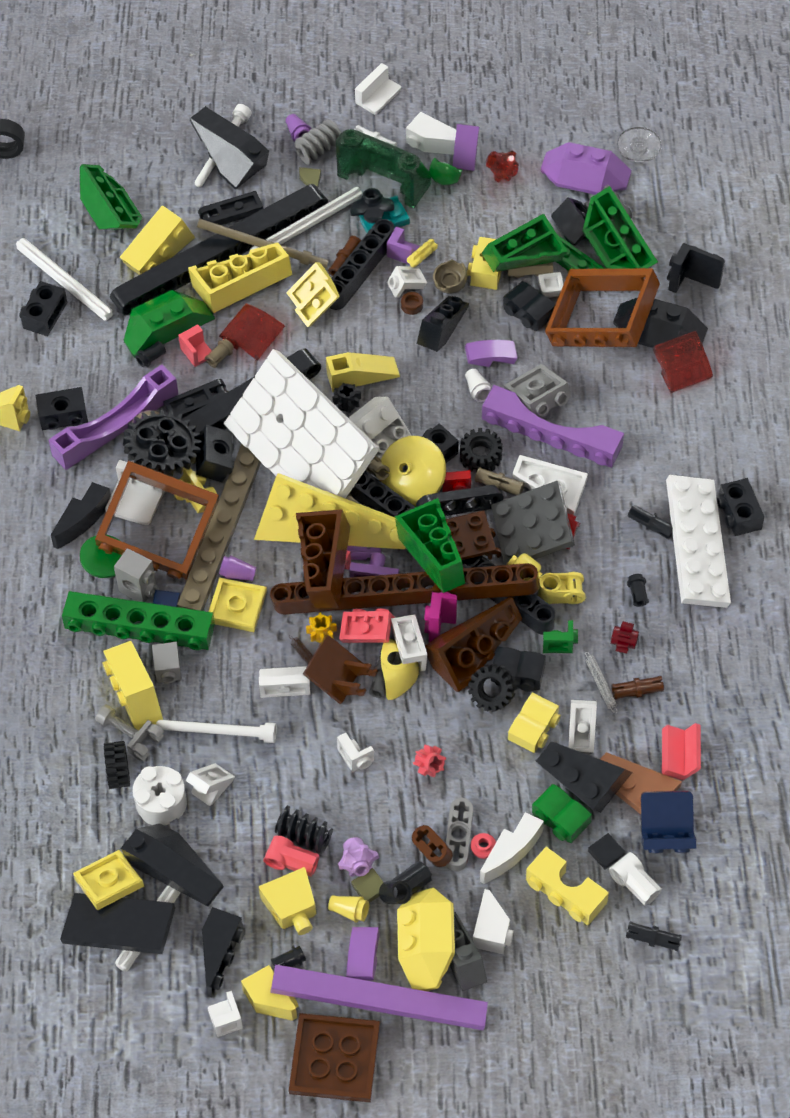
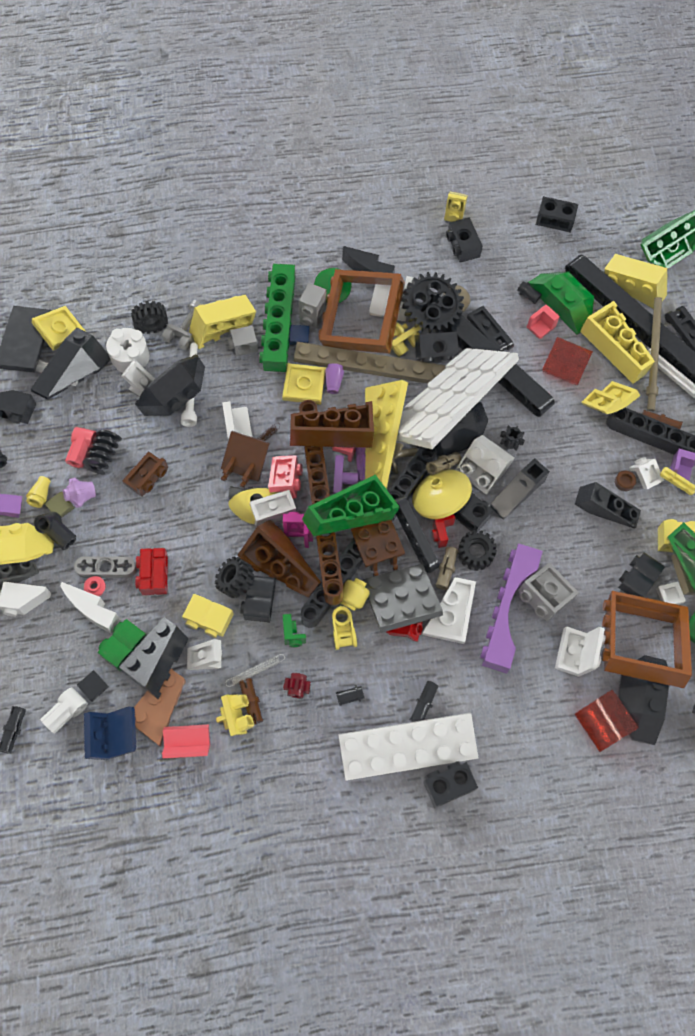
camera: 80 degrees right, 10 degrees up
white axle [16,238,113,321] -> none
medium lavender arch [49,365,179,470] -> none
dark tan pin [205,339,234,368] -> none
light yellow torso [258,867,316,935] -> none
yellow gear [306,612,337,643] -> none
light yellow slope [326,352,400,392] -> none
white bracket [337,733,374,772] -> none
reddish brown beam [412,825,453,867] -> none
coral gear [413,744,446,777] -> none
dark tan hair [433,259,468,294] -> none
medium lavender slope [465,340,517,367] -> none
white cone [465,369,492,402] -> none
light yellow arch [526,847,609,925] -> none
none -> reddish brown bracket [122,451,168,497]
none -> black wedge [135,354,205,416]
none -> red brick [135,548,168,595]
none -> light yellow hips [216,695,254,736]
none -> slope [490,458,550,520]
none -> white bracket [555,627,606,677]

